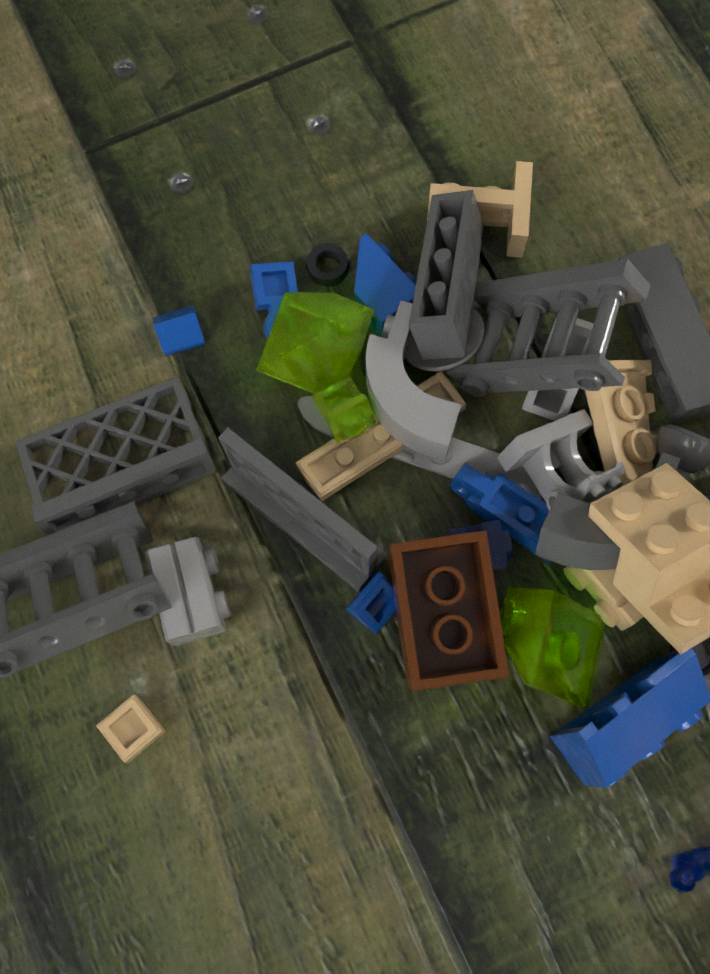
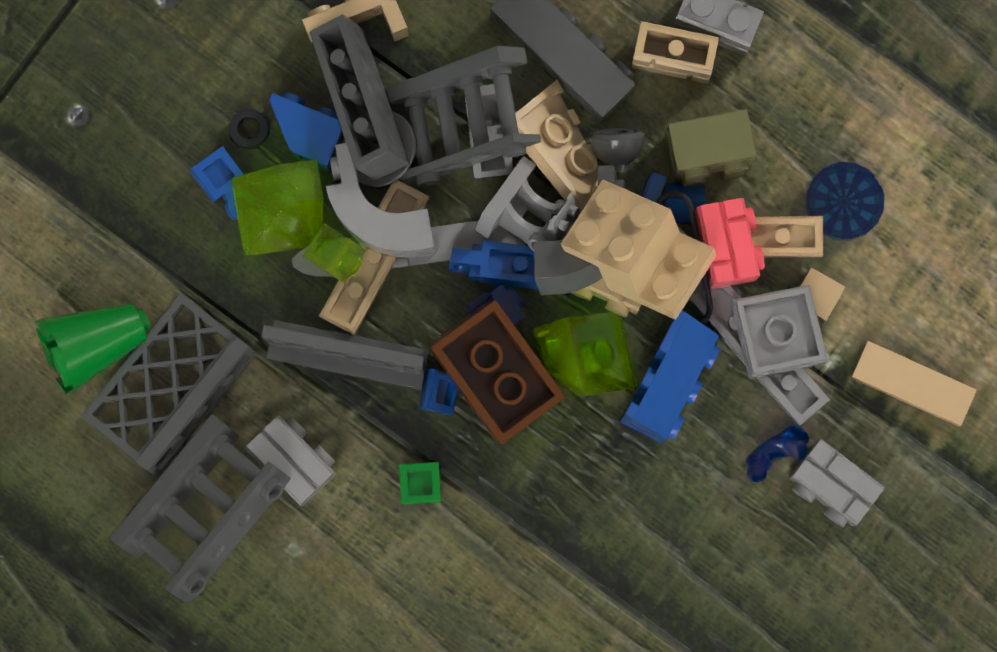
camera: 30 degrees left, 10 degrees up
tan tile [96,694,165,763] -> none
blue slope [153,305,205,356] -> none
none -> green cone [35,304,151,395]
none -> green plate [399,462,441,505]

